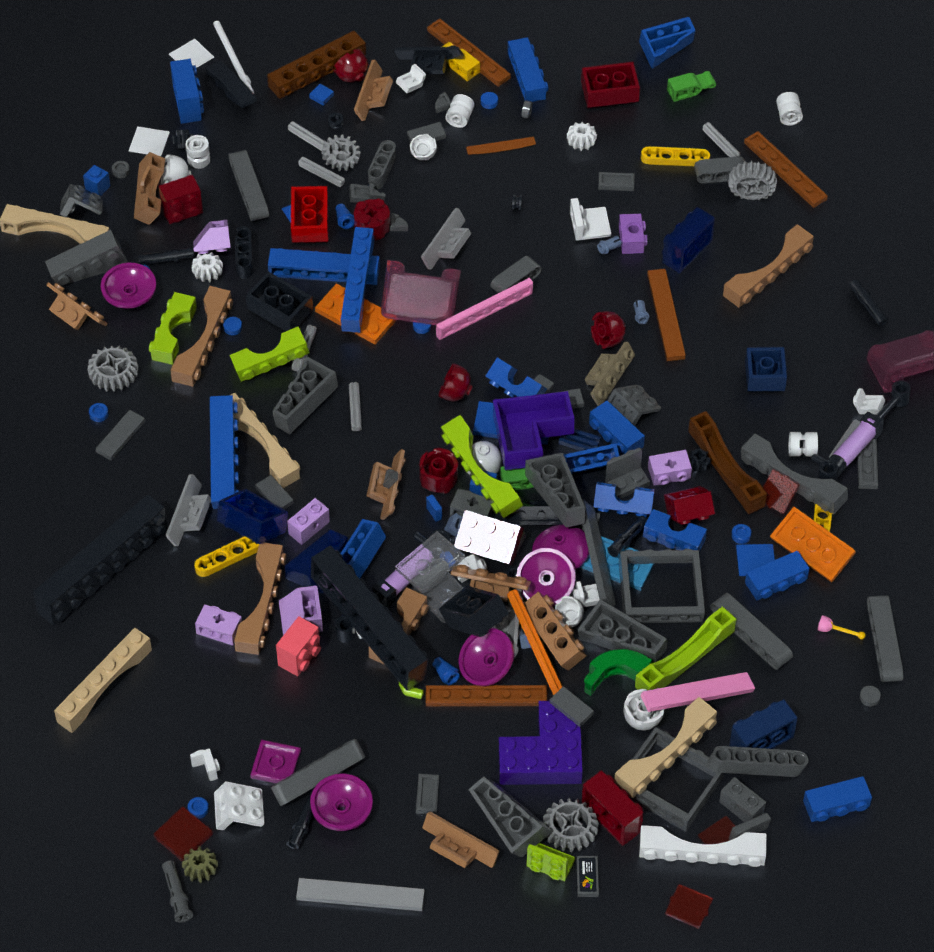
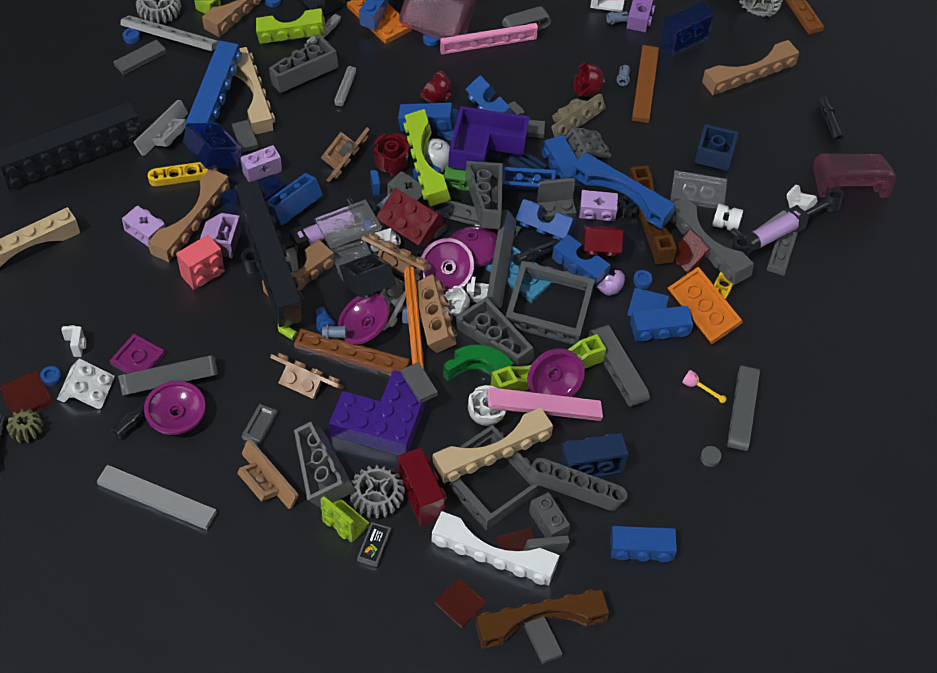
camera: 15 degrees right, 0 degrees up
none -> light grey tile [121,15,218,51]
none -> medium nougat bracket [270,353,344,399]
none -> sand blue pin [322,324,347,339]
none -> blue brick [398,103,454,131]
none -> reddish brown arch [476,589,609,649]
none -> dark grey tile [524,616,562,664]
none -> magenta dish [527,348,585,397]
none -> blue arch [572,152,676,229]
none -> lavender hair [596,270,625,296]
none -> clear tile [670,171,727,209]

